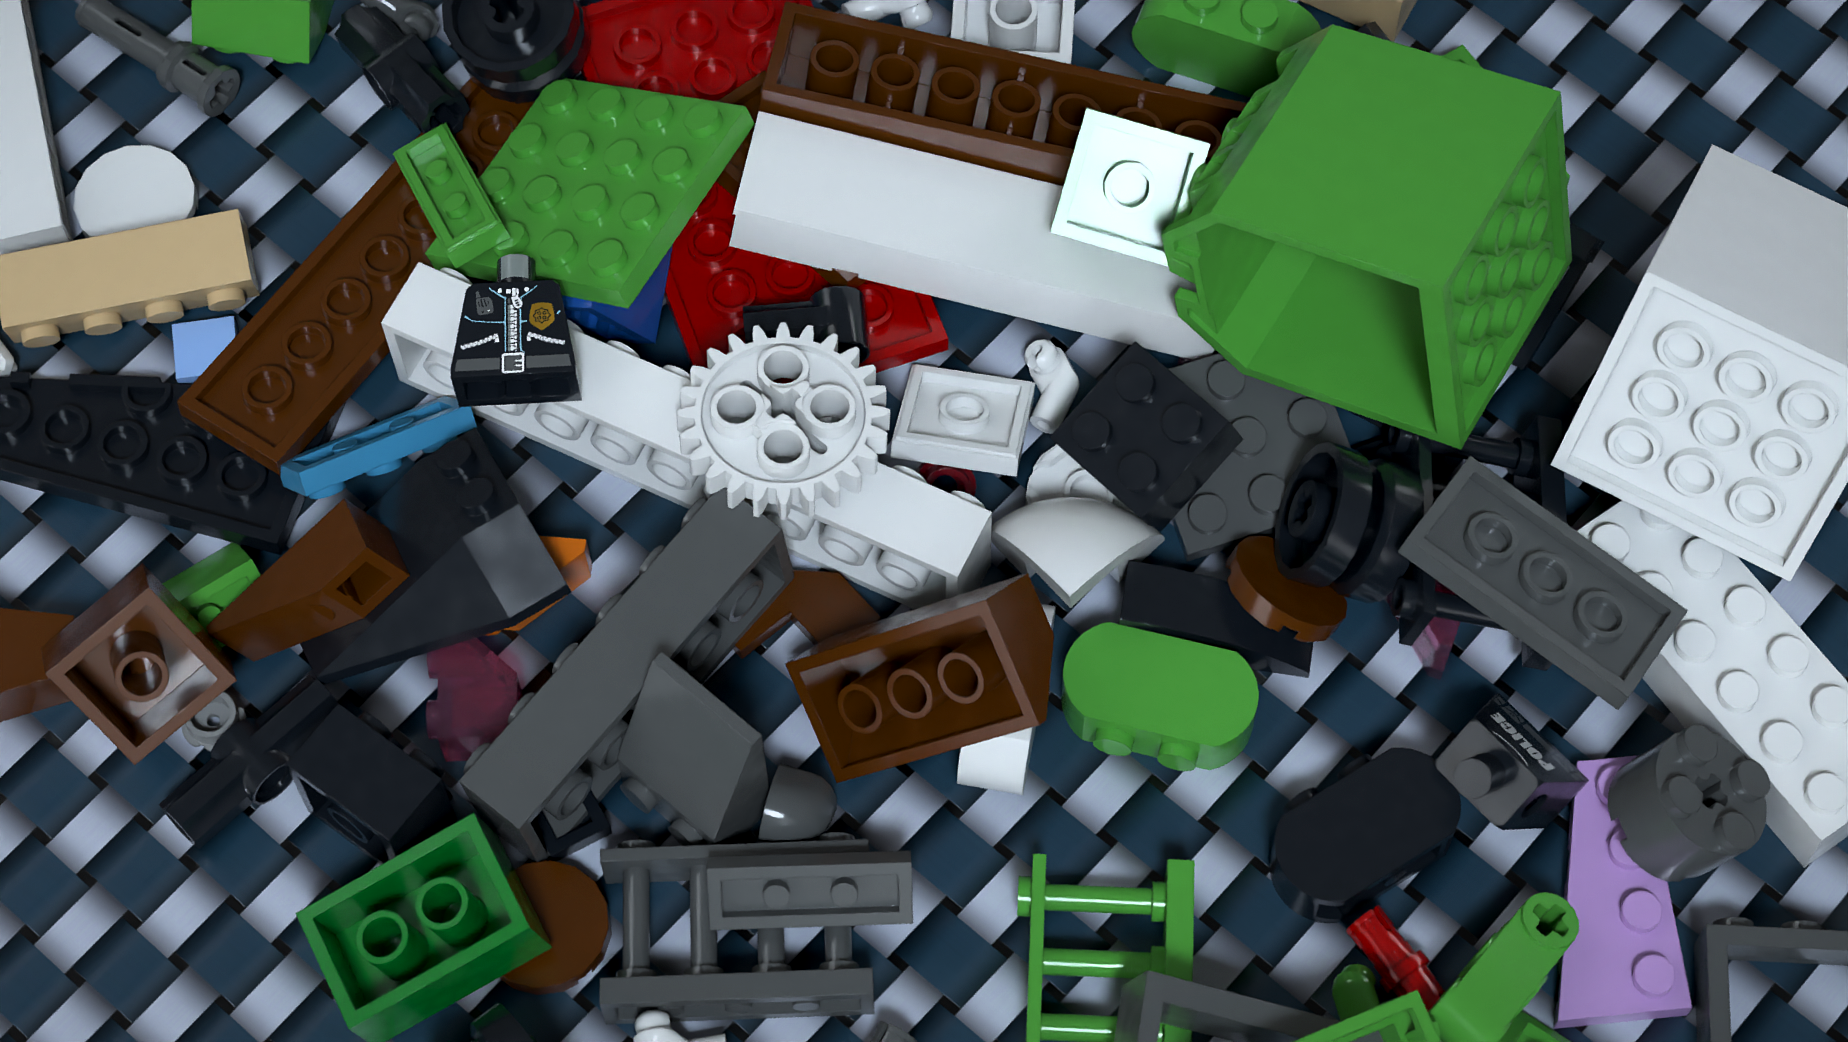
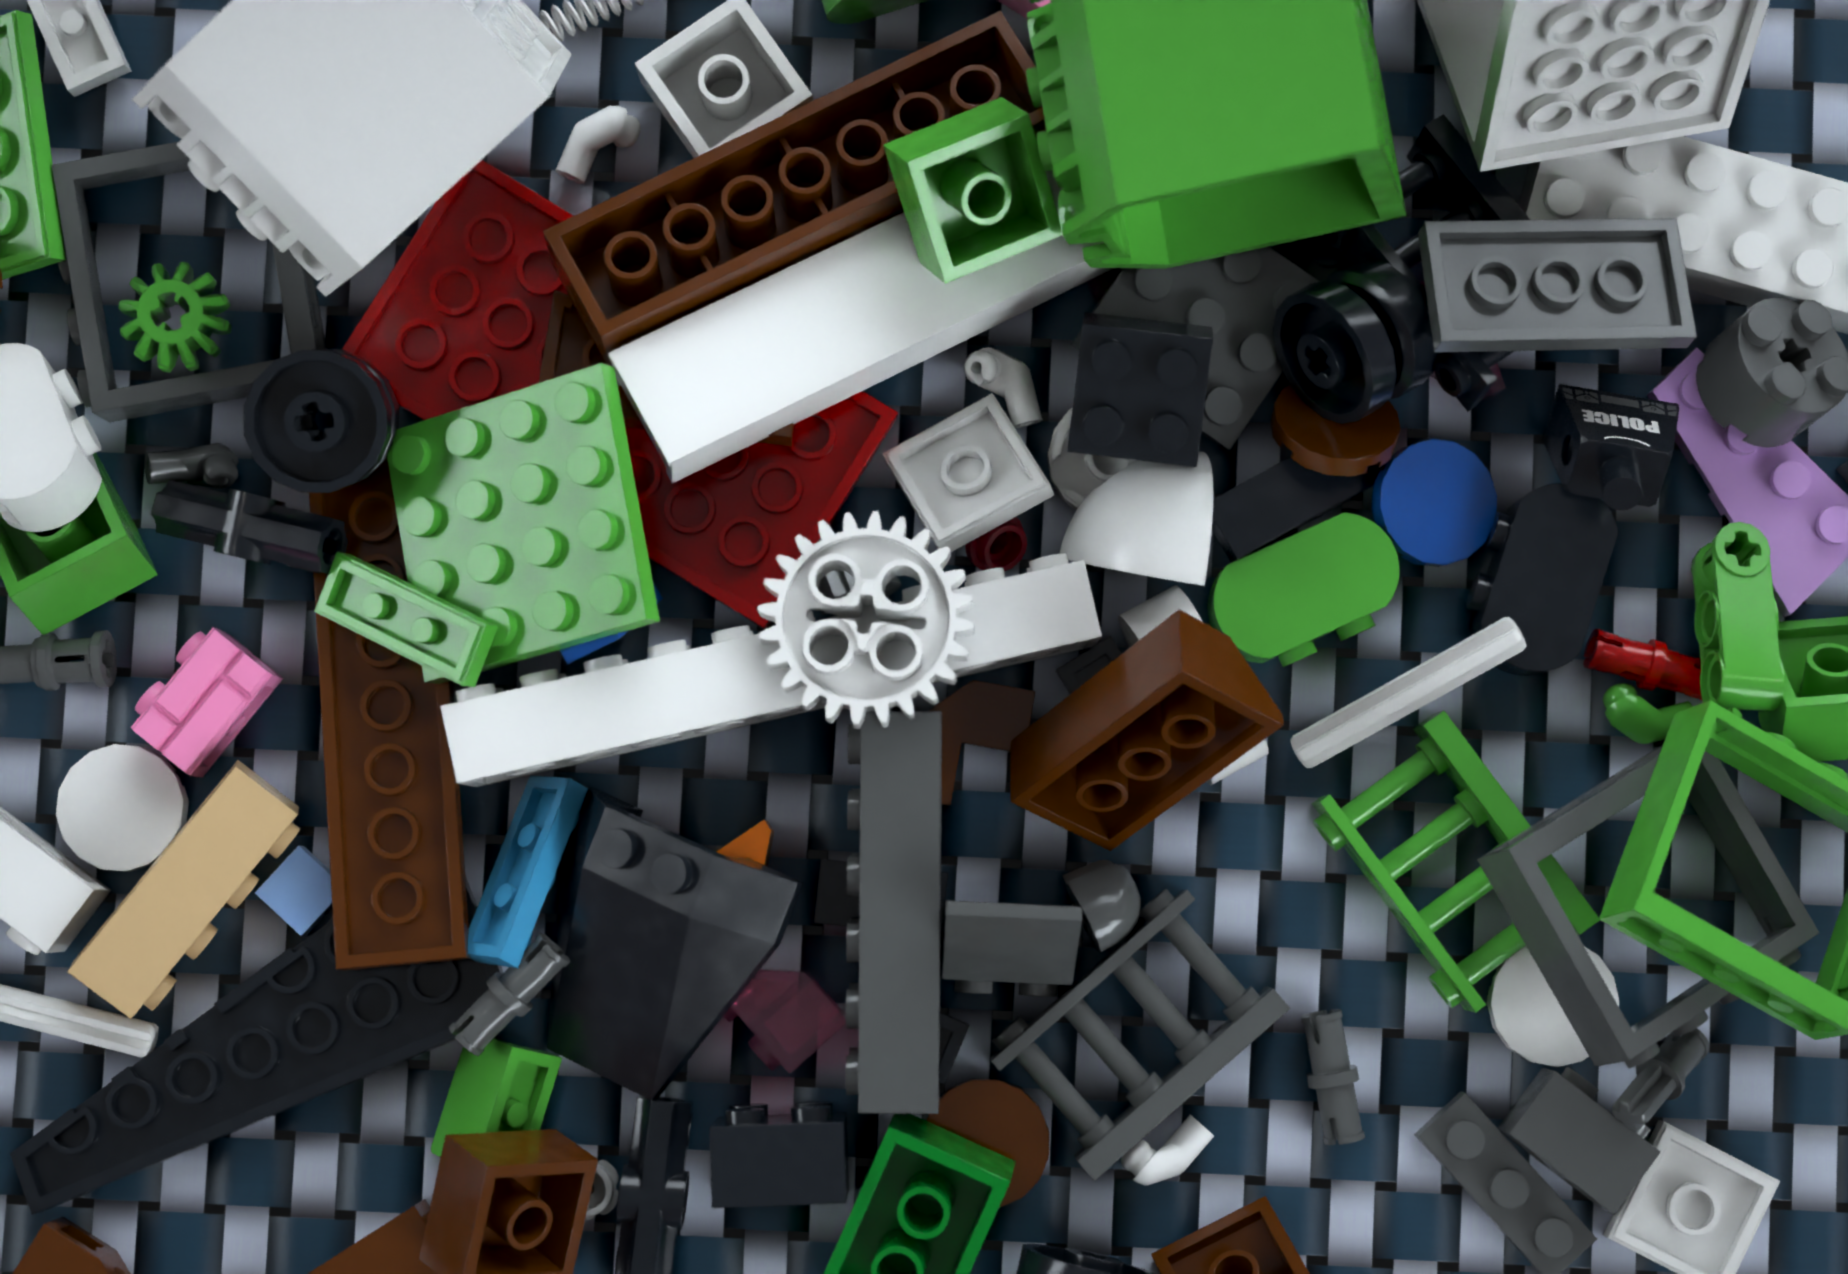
camera: 40 degrees left, 20 degrees up
reddish brown slope [206,499,410,662] -> none
black torso [451,254,582,407] -> none
dark grey plate [707,851,913,930] -> none
black piece [743,286,870,364] -> none
none -> bright pink brick [130,627,283,778]
none -> dark grey pin [449,933,570,1056]
none -> white axle [1290,617,1526,768]
none -> blue tile [1371,439,1497,567]

